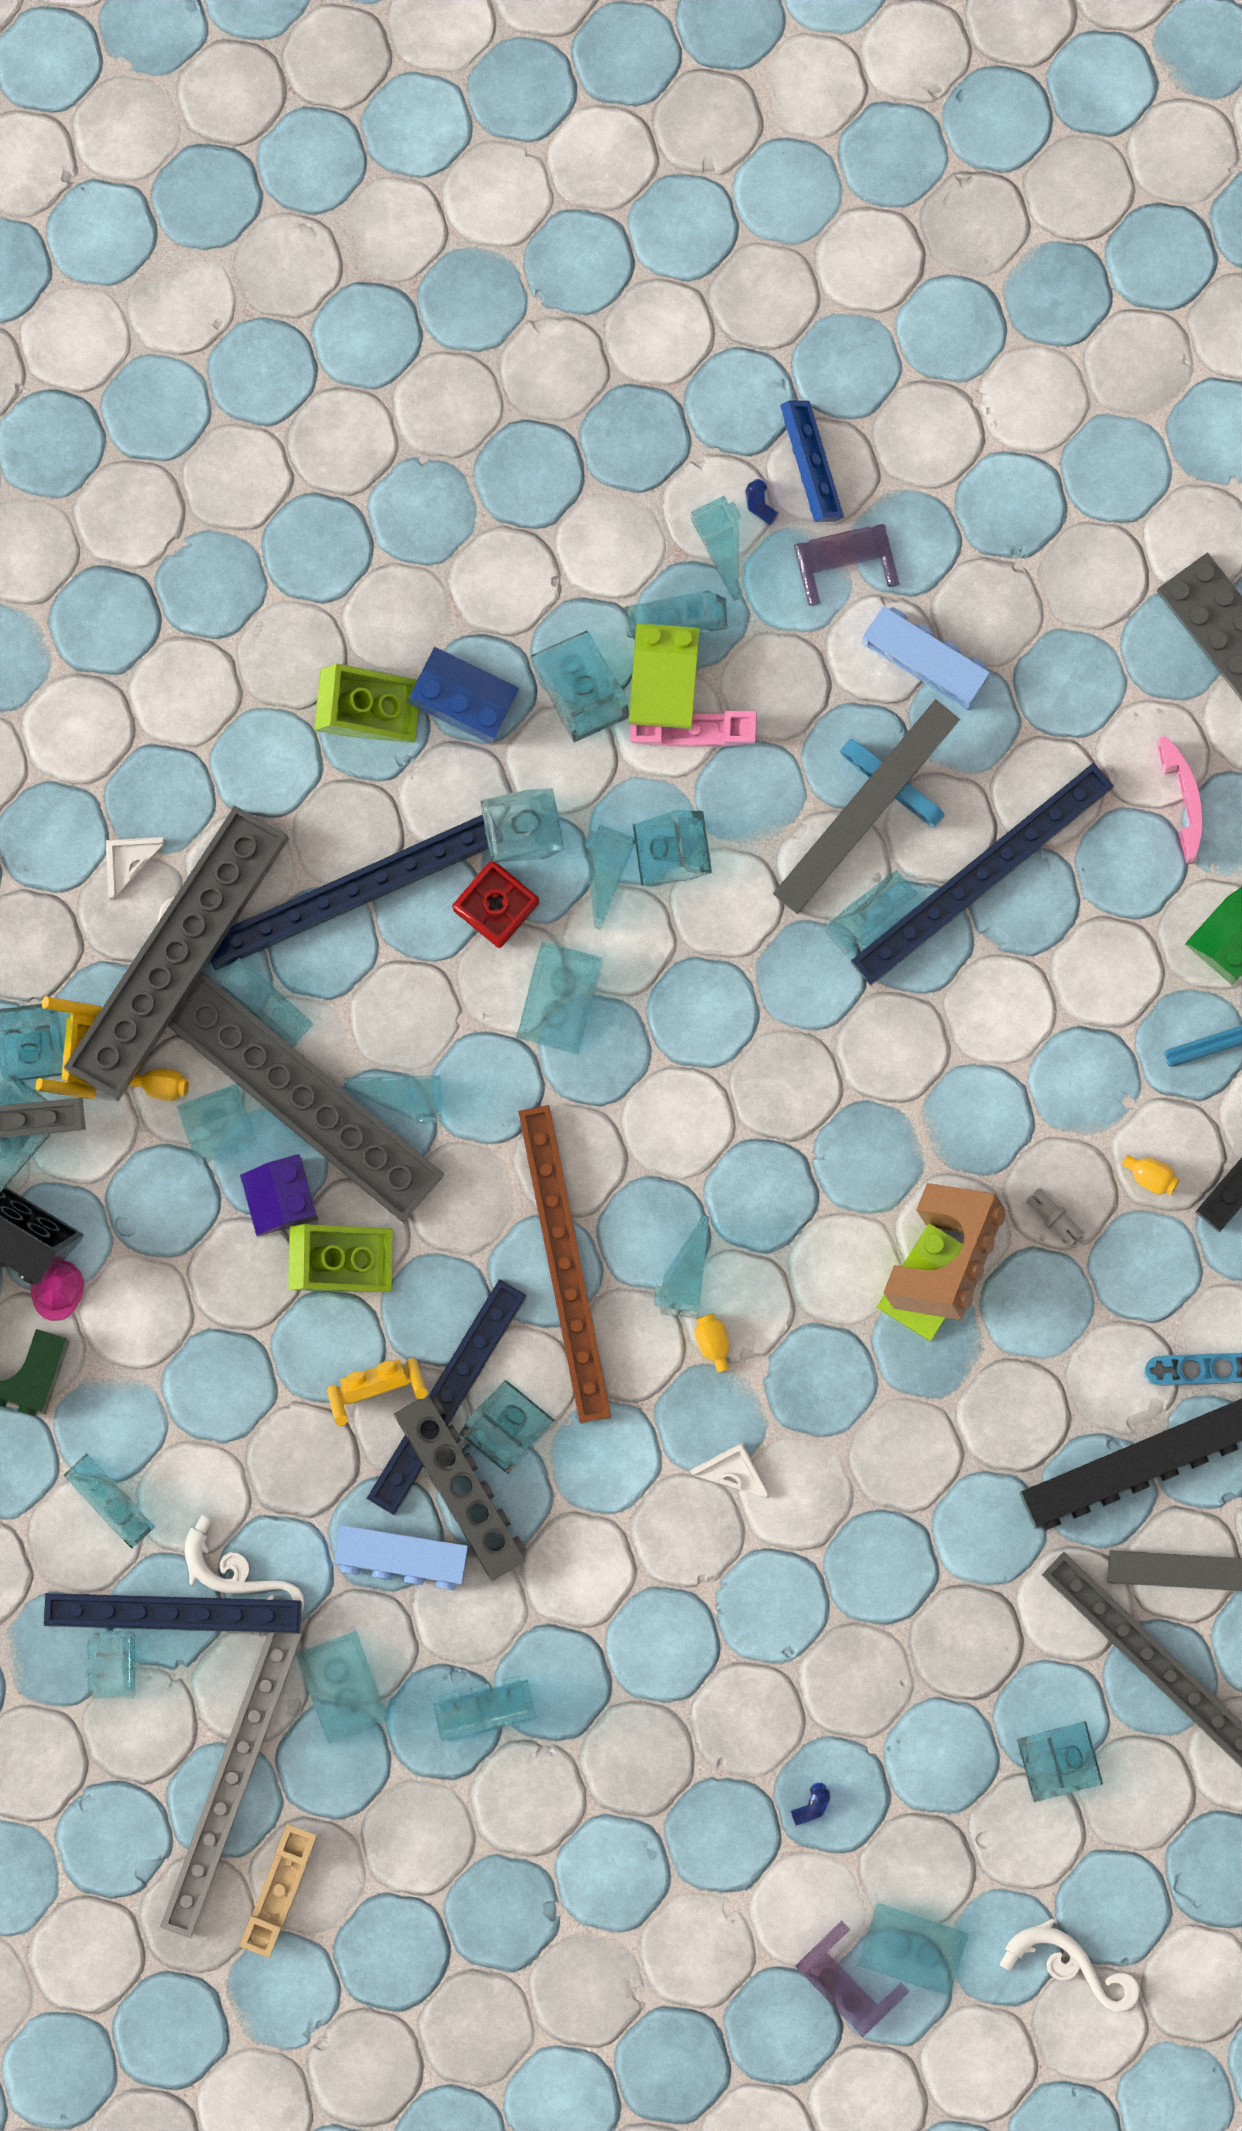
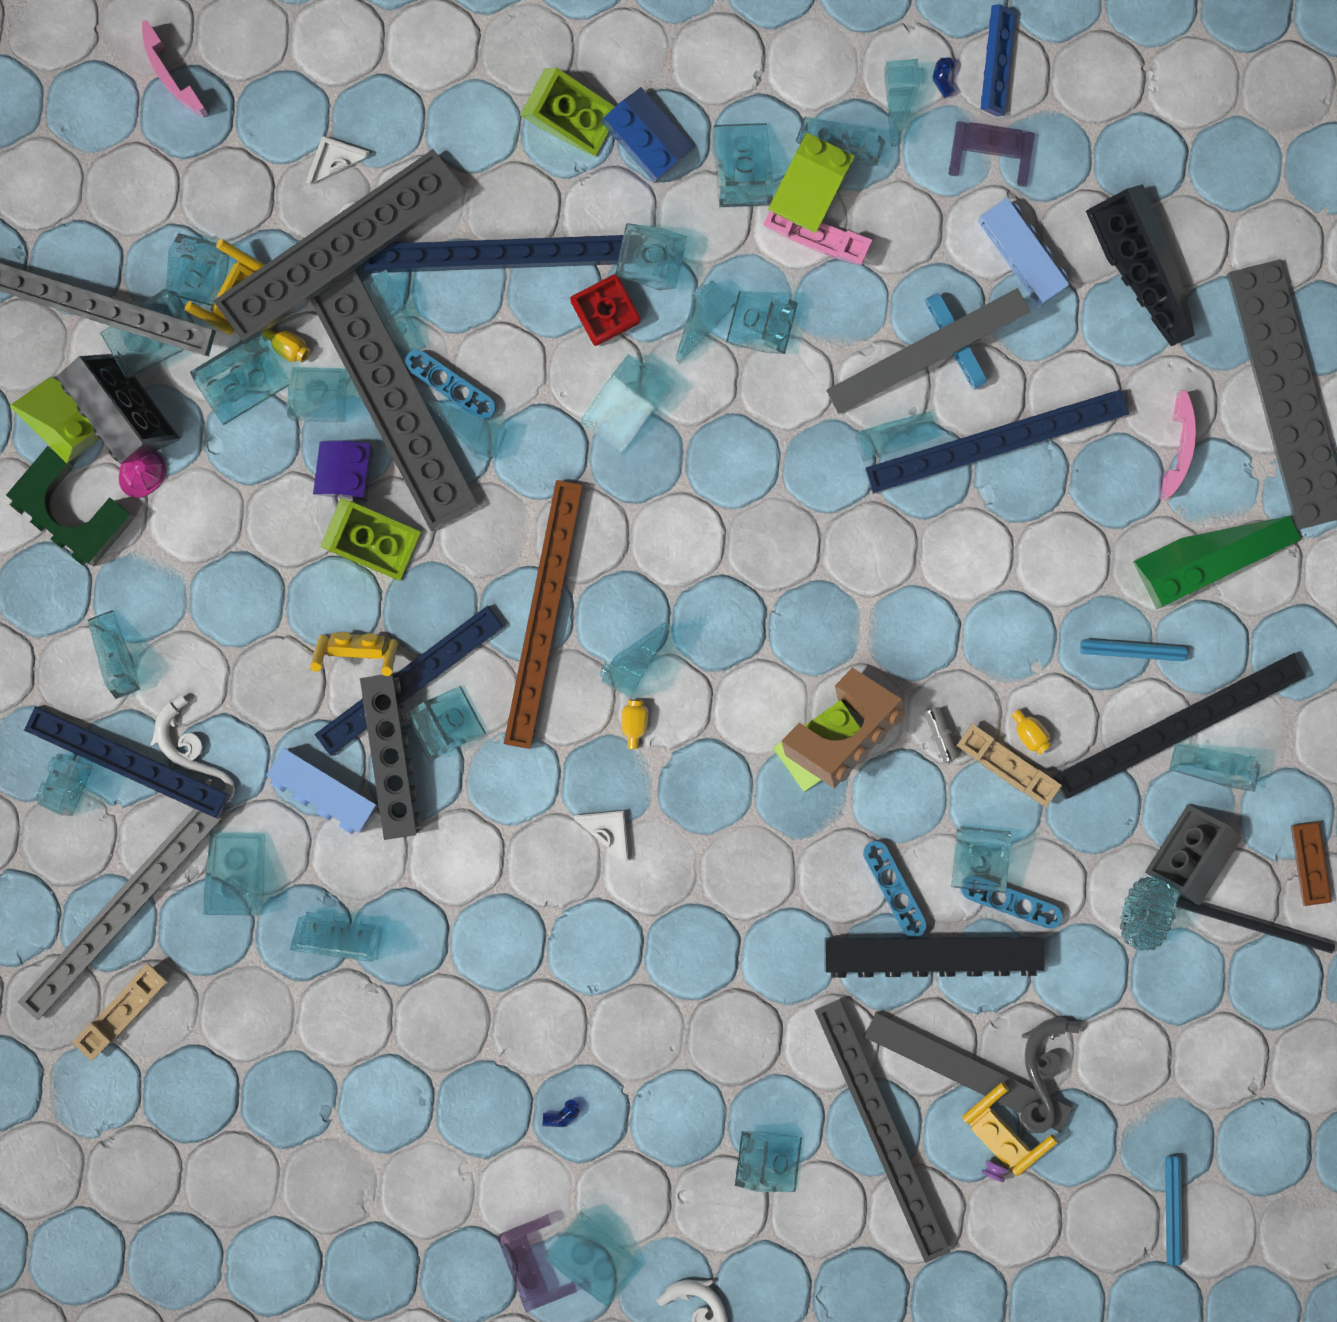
camera: 15 degrees right, 5 degrees up
none -> clear light blue slope [190,335,292,426]
none -> dark azure beam [405,350,496,421]
none -> dark azure beam [863,841,926,938]
none -> clear light blue slope [951,826,1012,893]
none -> tan slope [956,724,1062,808]
none -> black wedge [1086,184,1195,347]

